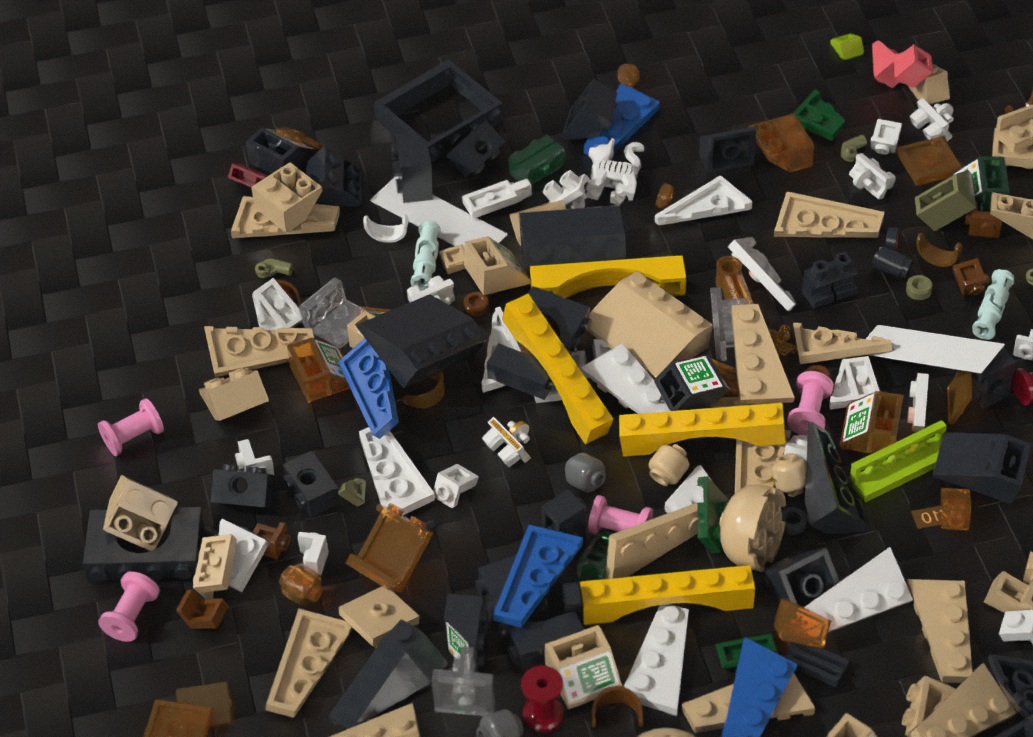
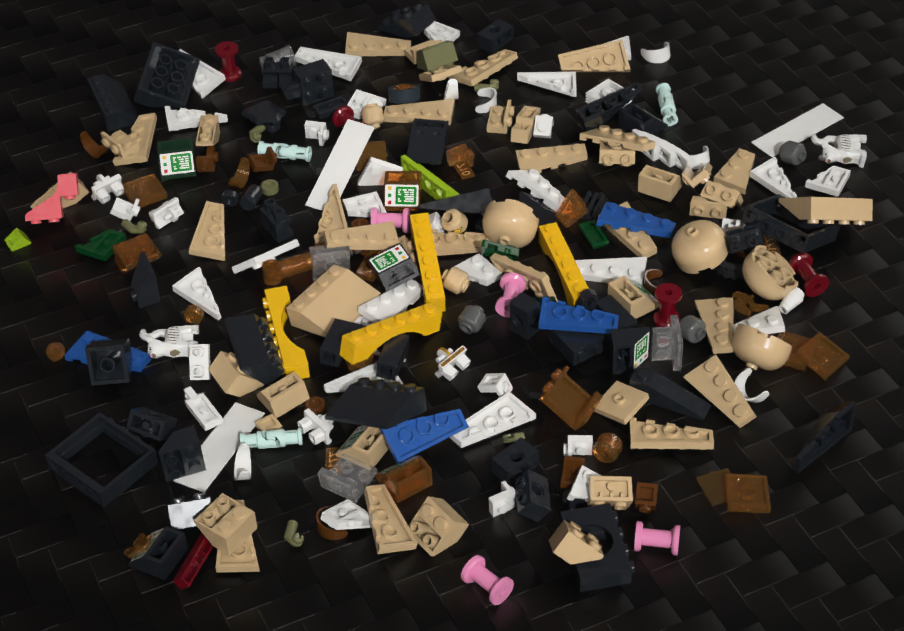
camera: 100 degrees left, 5 degrees down
clear green brick [509,135,565,186] -> none
olive slope [915,170,976,231] -> none

